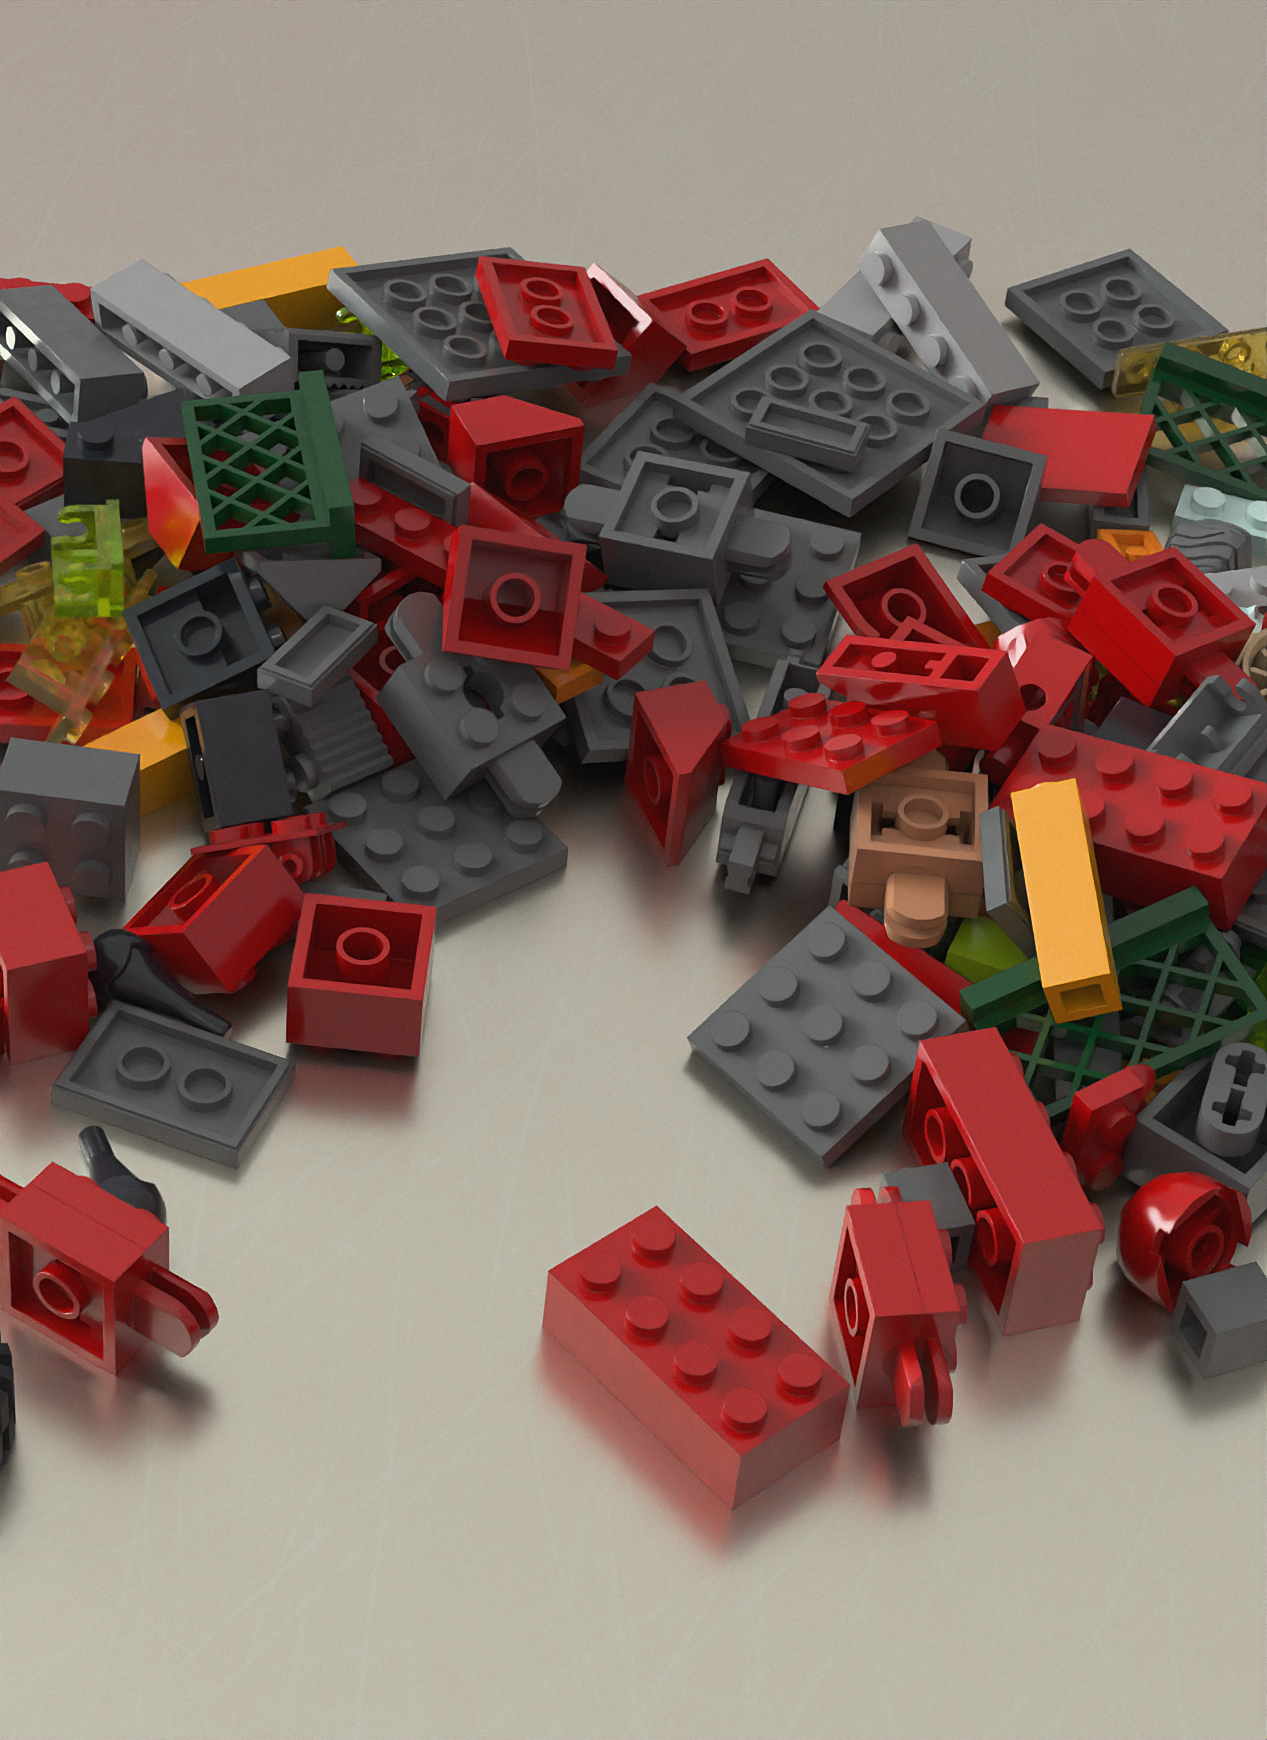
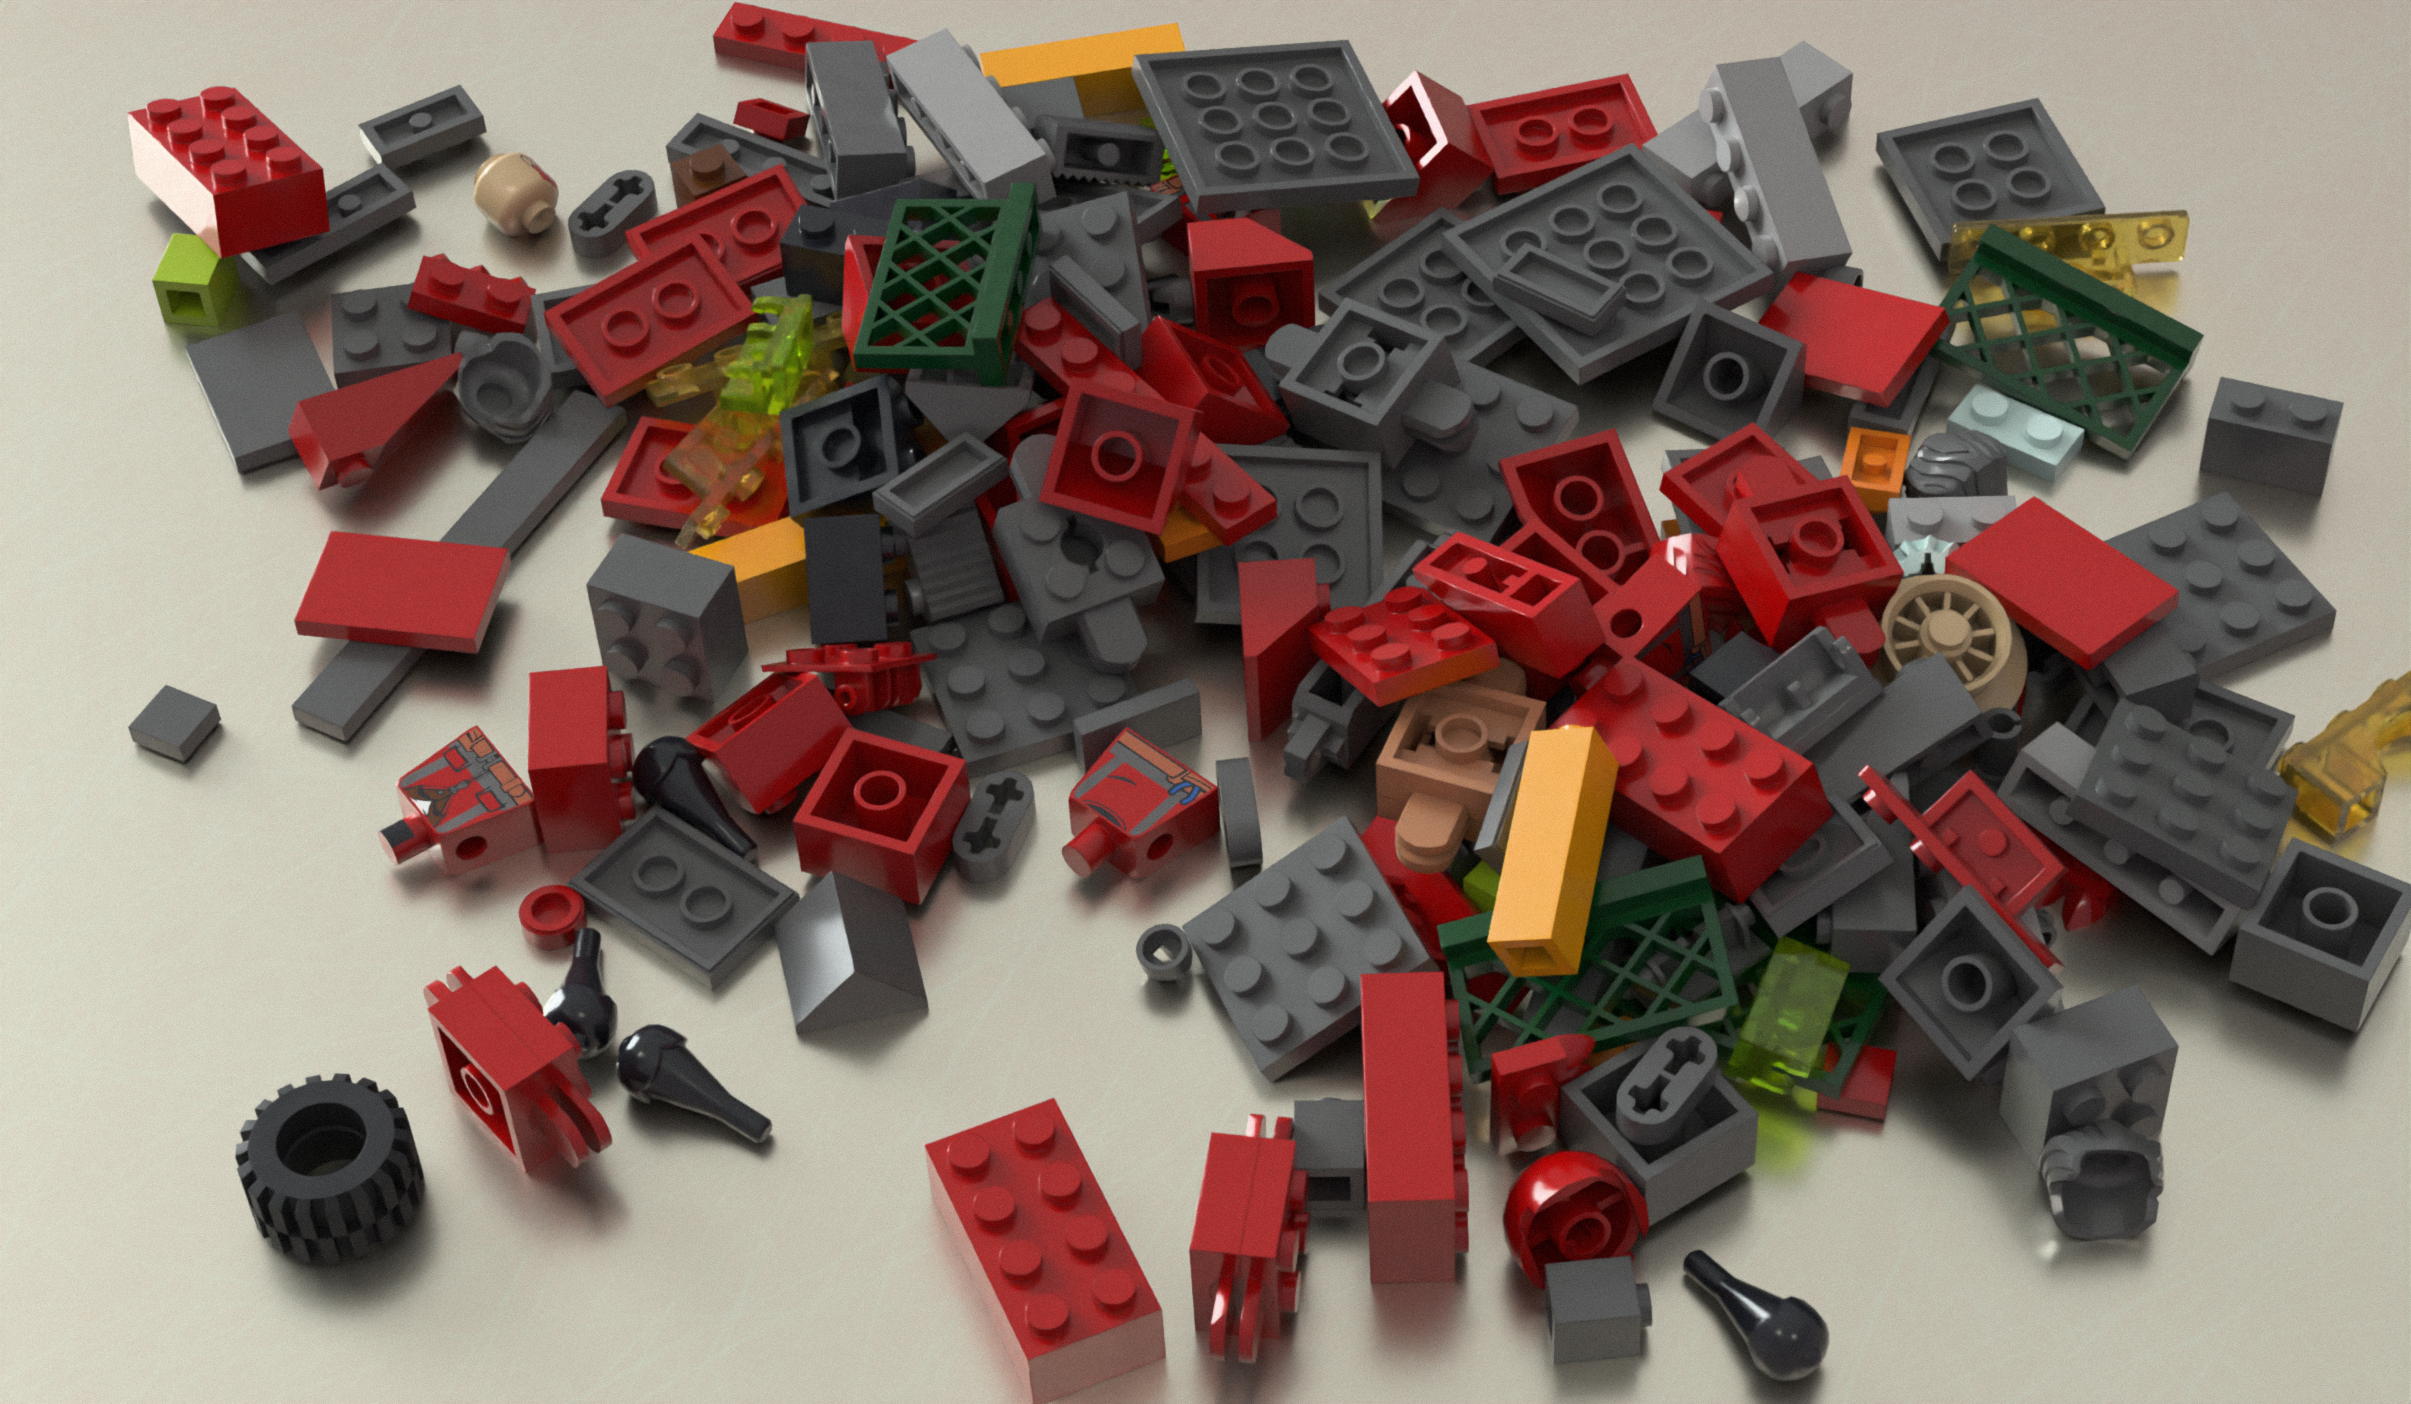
camera: 25 degrees right, 5 degrees up
red plate [475,256,618,371] -> none
none -> red tile [519,885,588,950]
none -> black piece [616,1024,772,1143]
none -> dark grey slope [774,870,928,1035]
none -> dark grey beam [952,770,1036,883]
none -> red torso [1062,727,1221,879]
none -> dark grey tile [1073,677,1202,775]
none -> dark grey hinge [1136,924,1193,983]
none -> dark grey beam [1215,757,1263,868]

